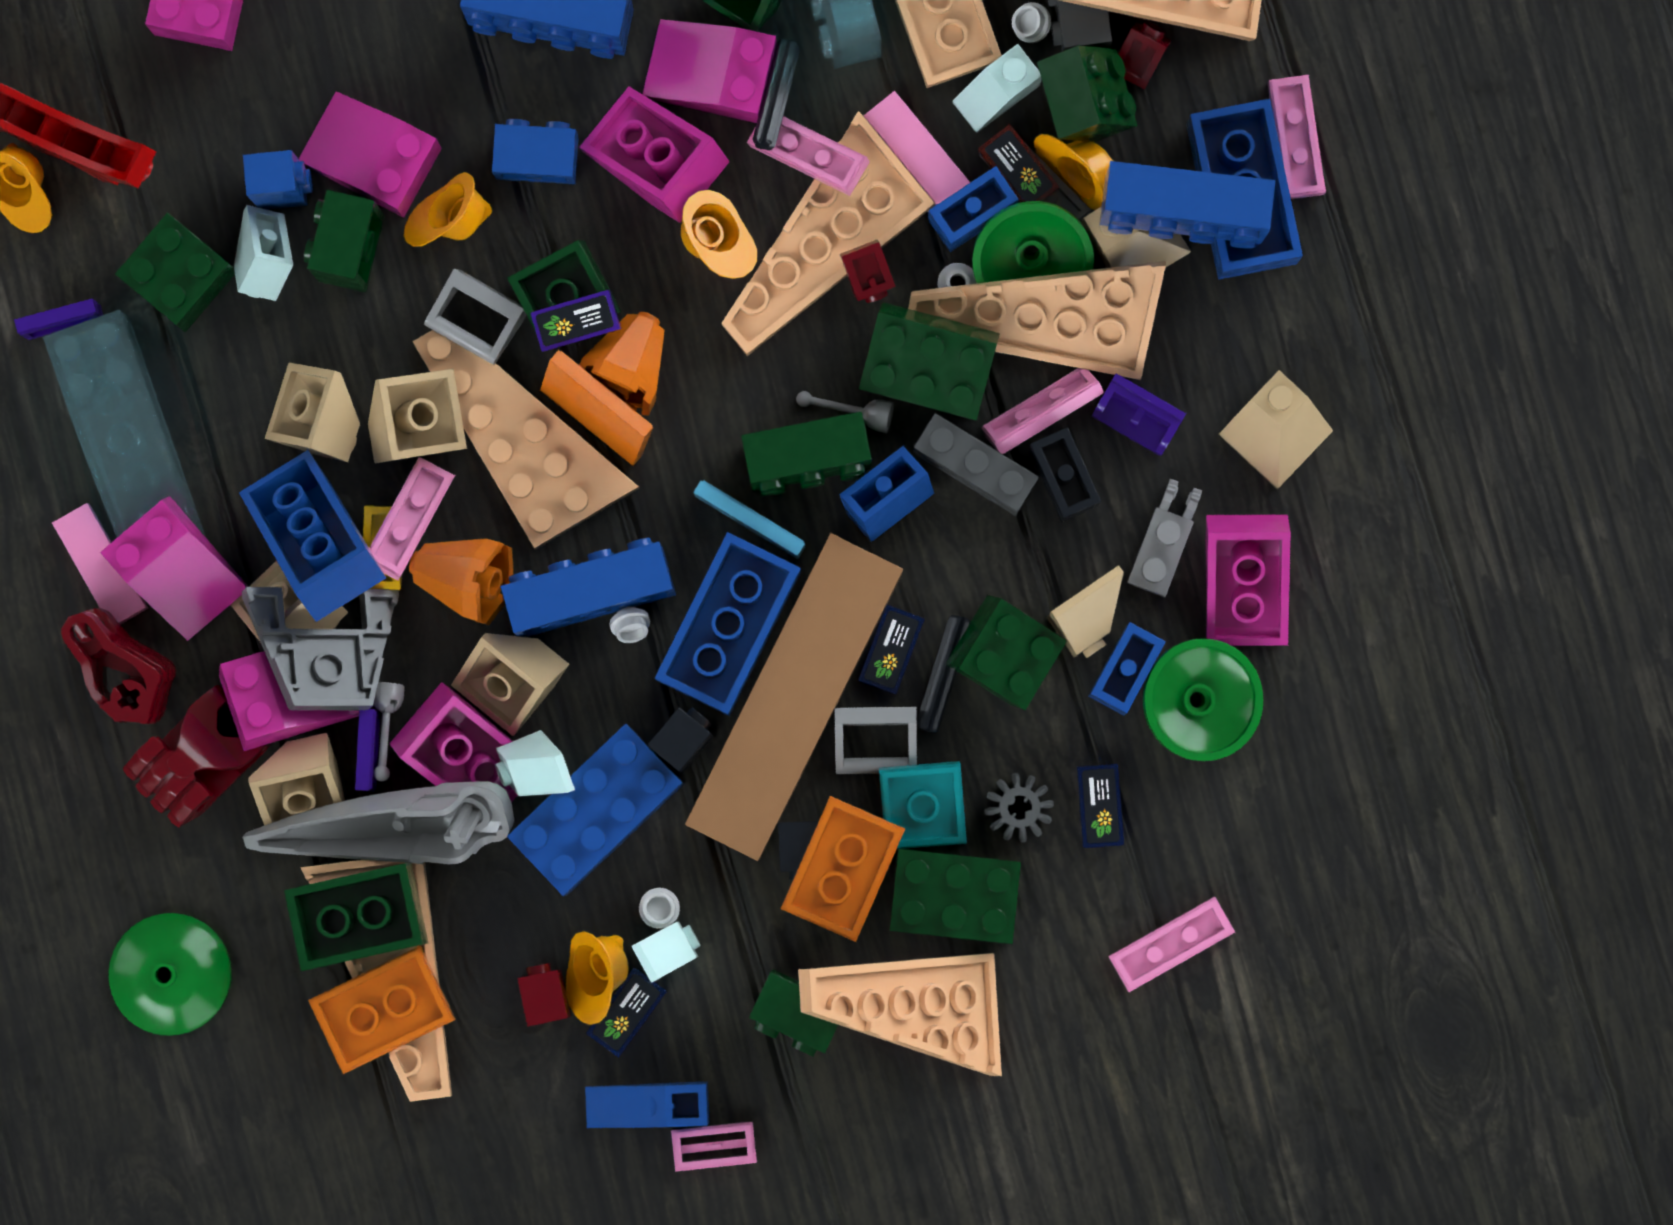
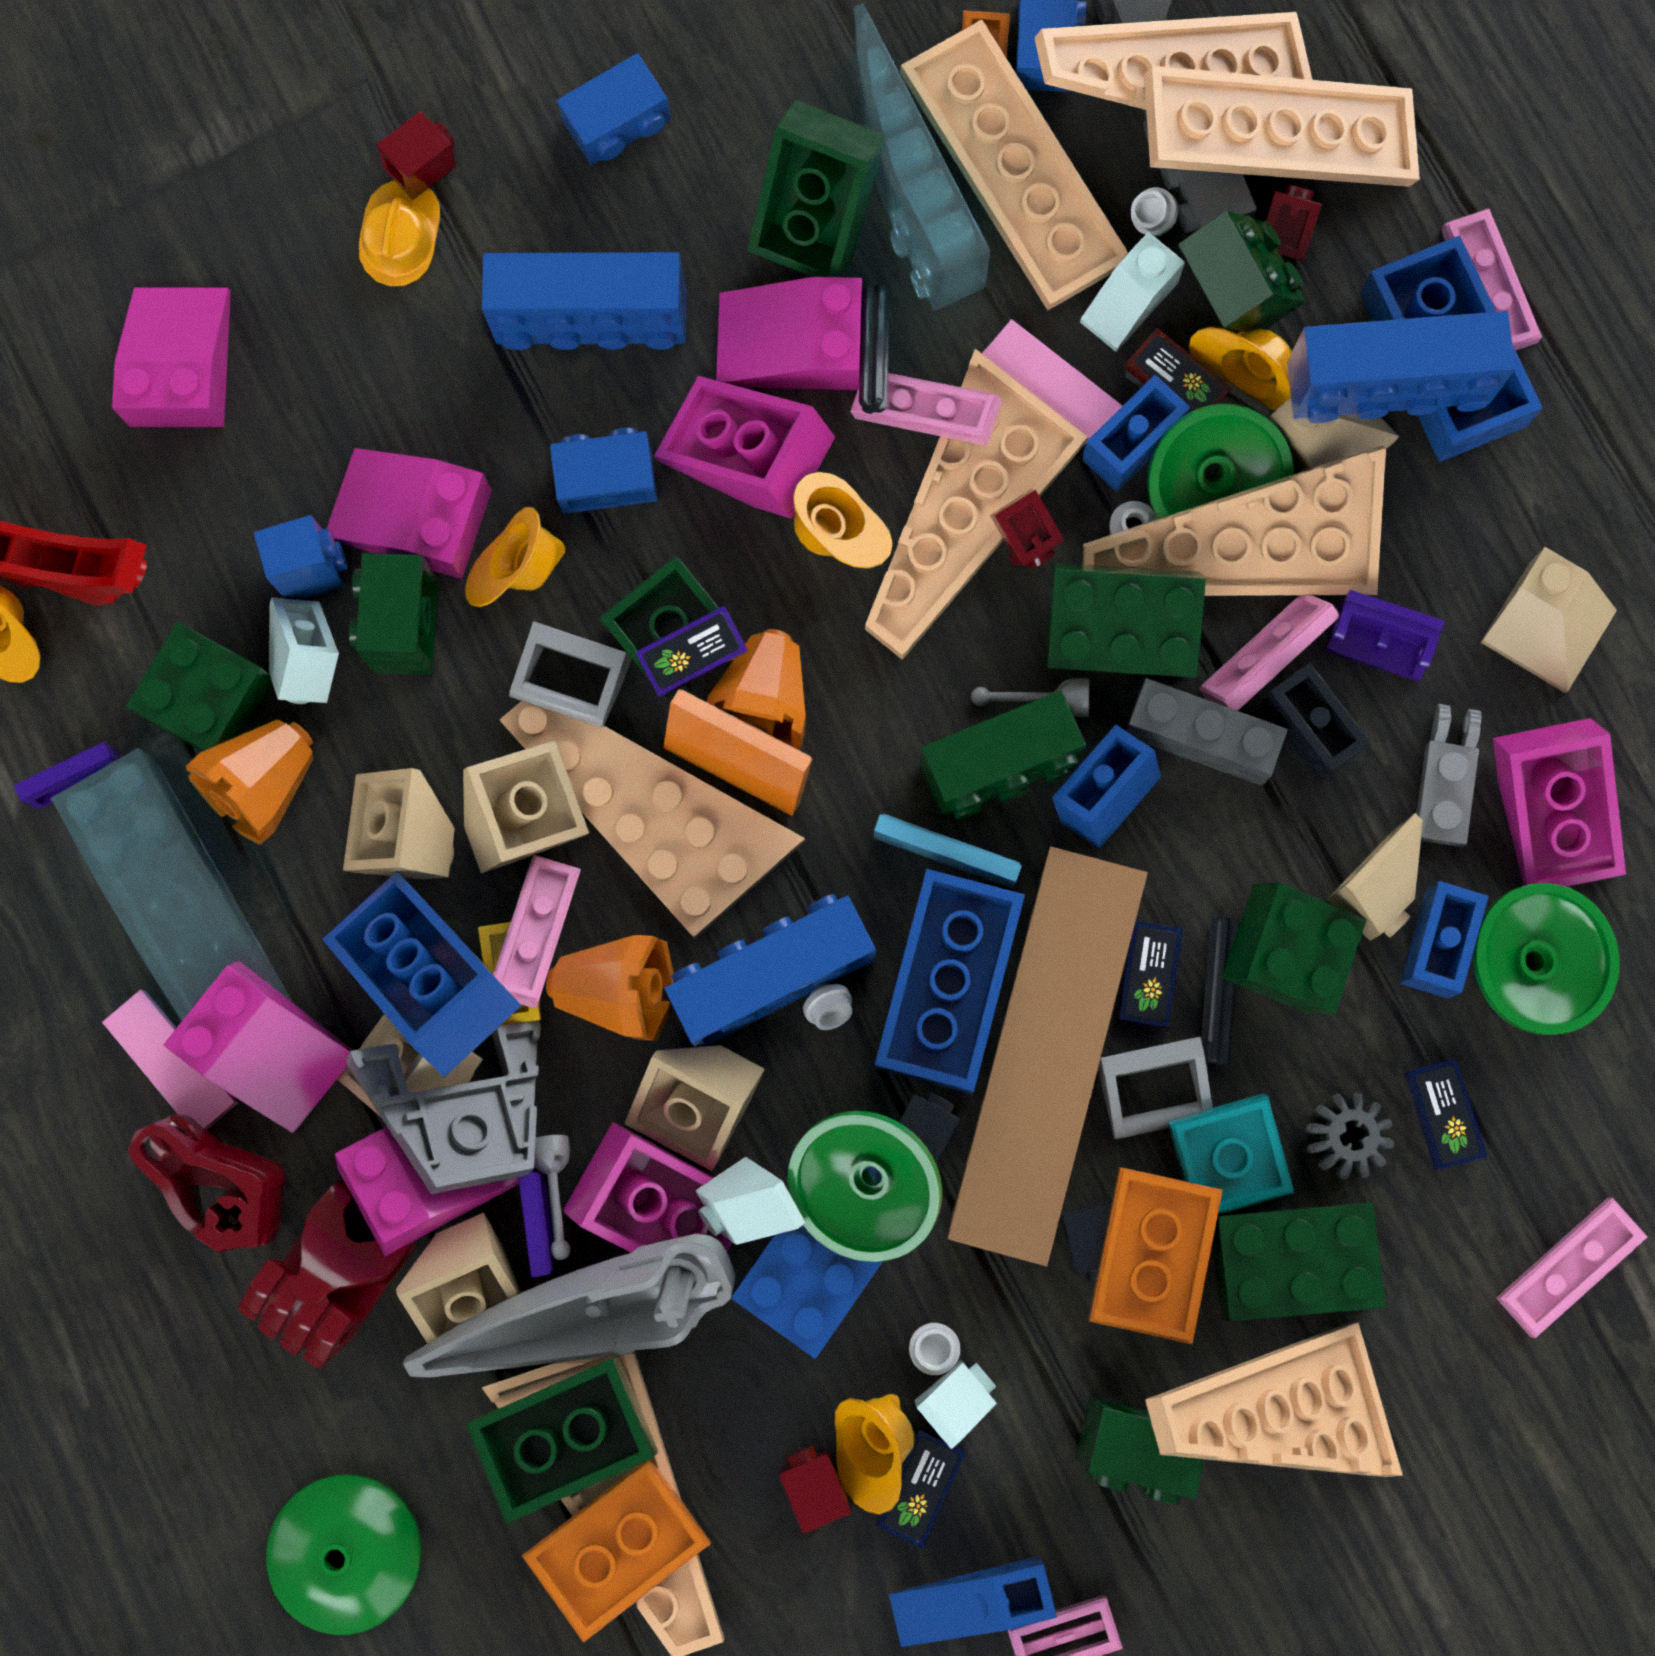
camera: 10 degrees left, 5 degrees down
none -> orange cone [186,720,313,845]
none -> green dish [787,1111,942,1262]

